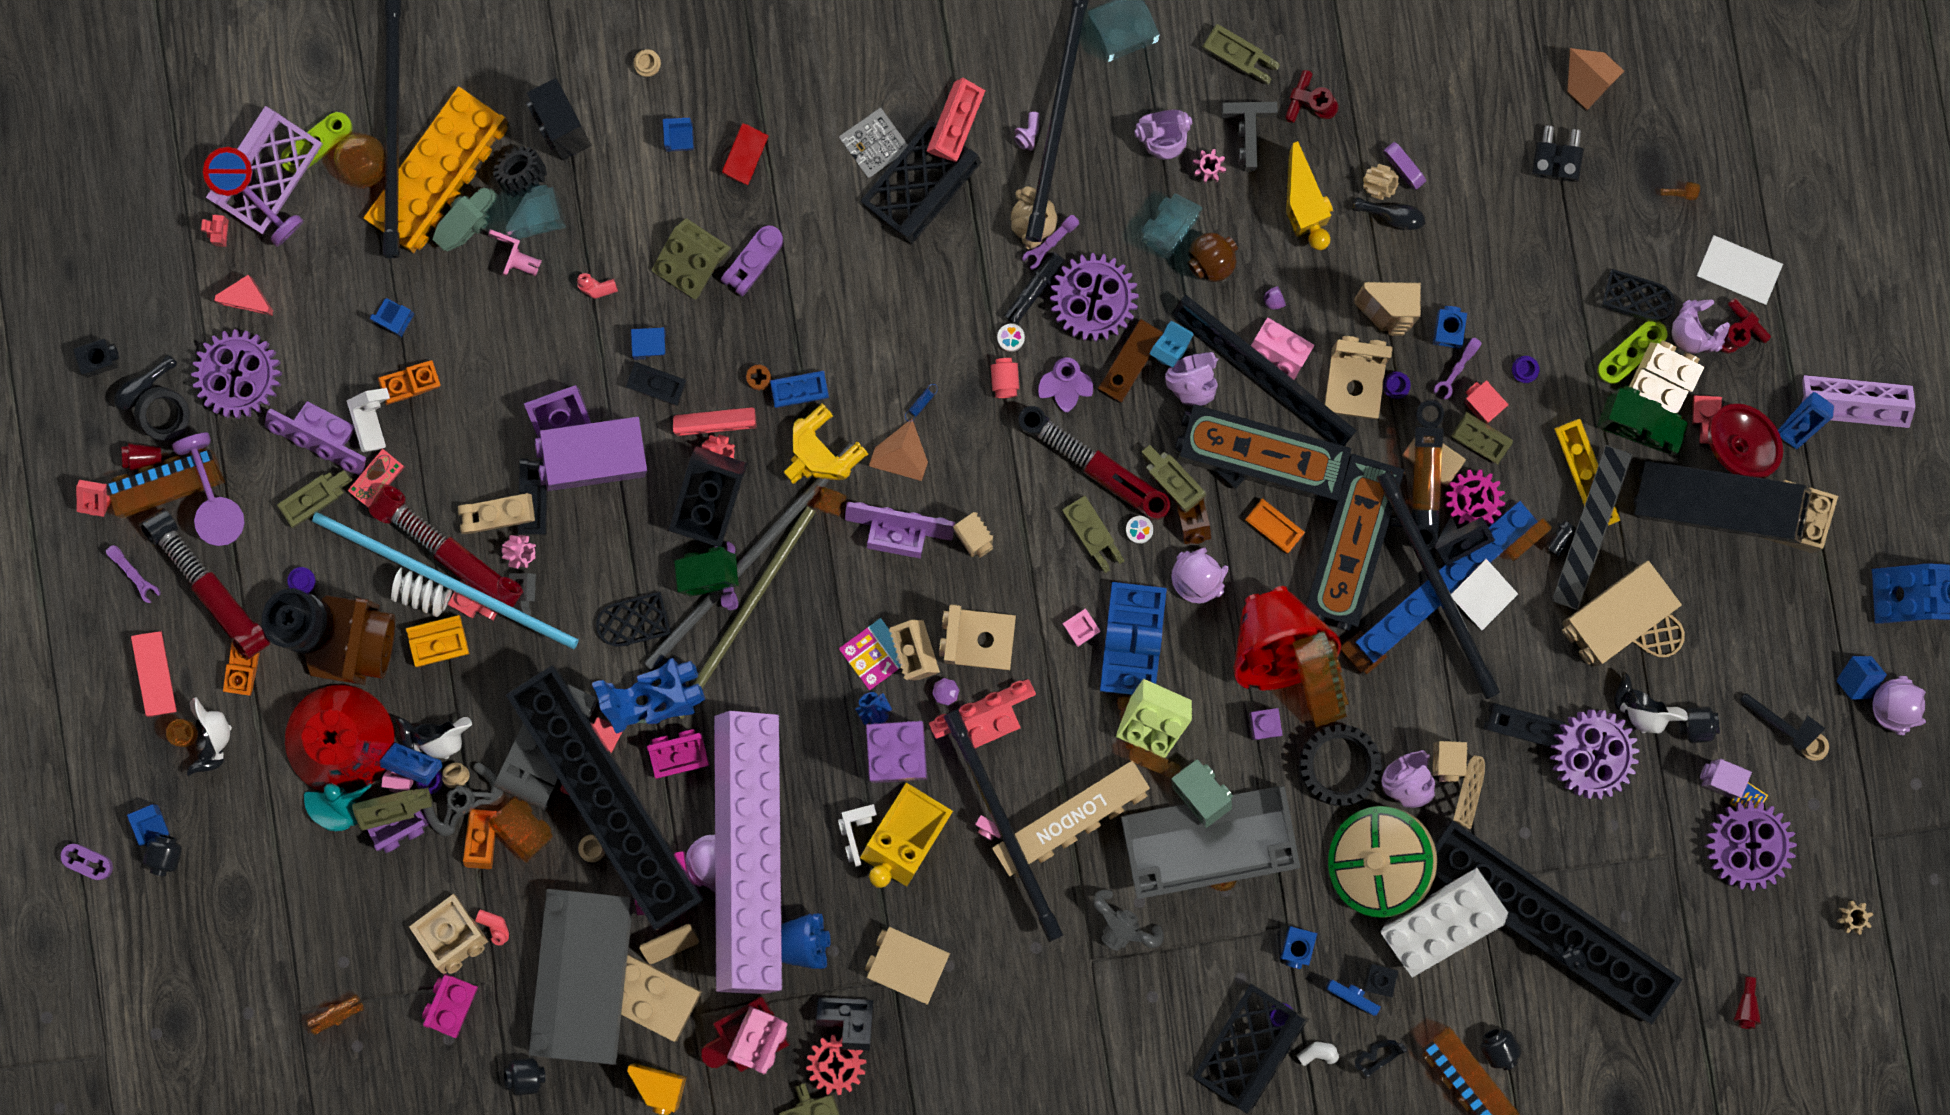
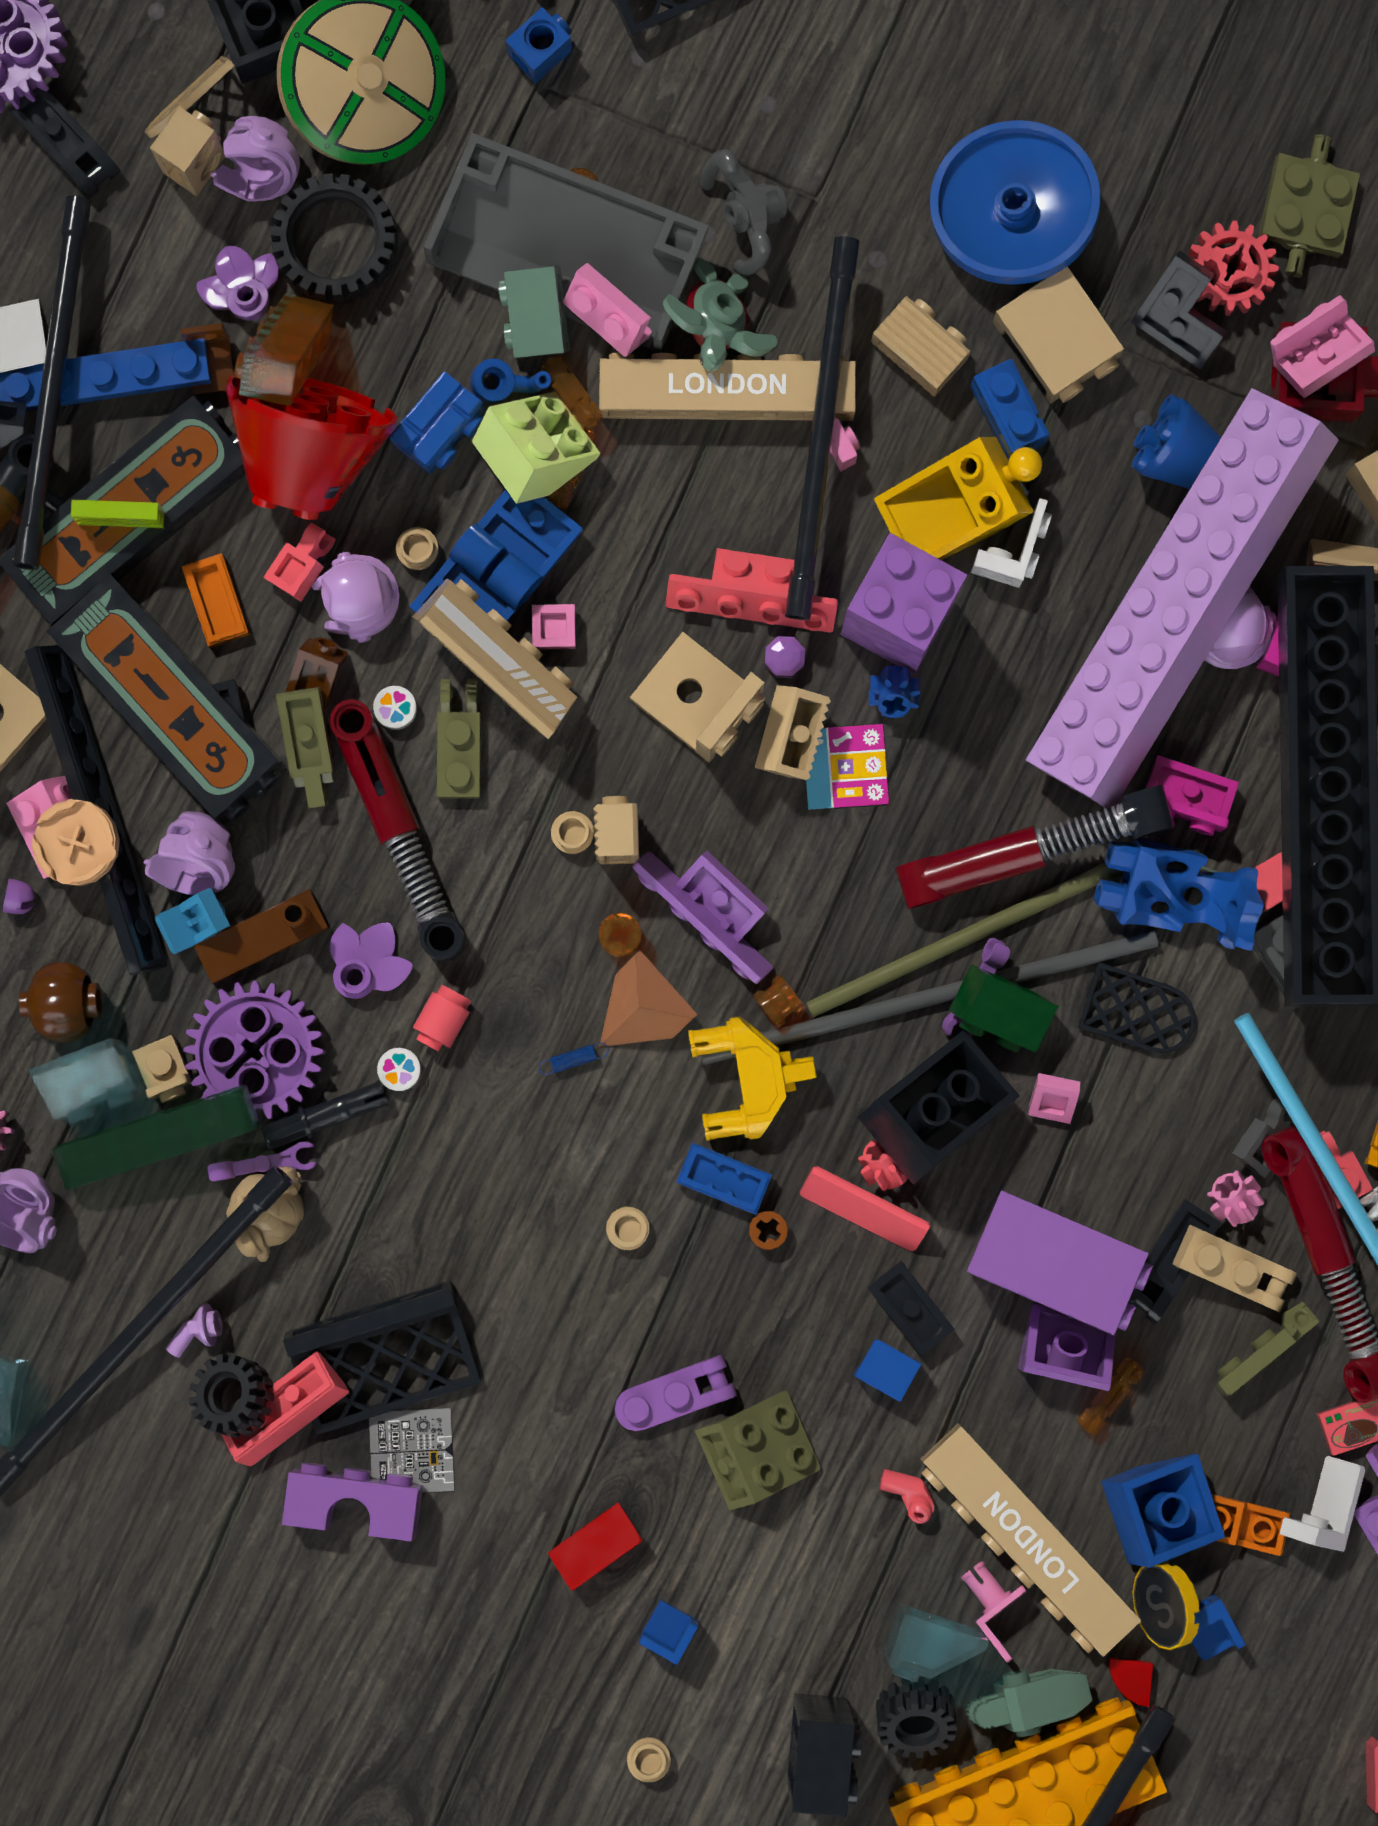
camera: 150 degrees left, 0 degrees up
medium lavender brick [1249,708,1282,741] -> none
none -> light nougat tile [31,799,120,886]
none -> clear green beam [51,1085,261,1190]
none -> lime tile [71,500,165,528]
none -> tan bracket [132,1035,193,1103]
none -> black tyre [189,1354,274,1437]
none -> medium lavender plate [197,246,279,321]
none -> coral plate [263,523,336,602]
none -> medium lavender arch [282,1463,423,1542]
none -> blue brick [389,371,485,474]
none -> tan plate [396,527,439,570]
none -> tan slope [412,579,577,739]
none -> blue plate [470,359,551,403]
none -> tan plate [551,811,594,854]
none -> bright pink bracket [562,263,652,357]
none -> clear orange wheel [598,913,642,958]
none -> tan tile [606,1207,650,1250]
none -> sand green animal [663,258,777,372]
none -> tan brick [871,296,970,397]
none -> piece [895,785,1176,909]
none -> tan brick [920,1424,1141,1657]
none -> blue dish [930,120,1100,285]
none -> blue brick [970,359,1050,461]
none -> bright pink plate [1028,1073,1081,1124]
none -> clear orange axle [1077,1358,1145,1436]
none -> blue slope [1101,1453,1225,1568]
none -> red tile [1108,1657,1153,1707]
none -> tile [1132,1561,1199,1650]
none -> olive hinge [1214,1302,1319,1397]

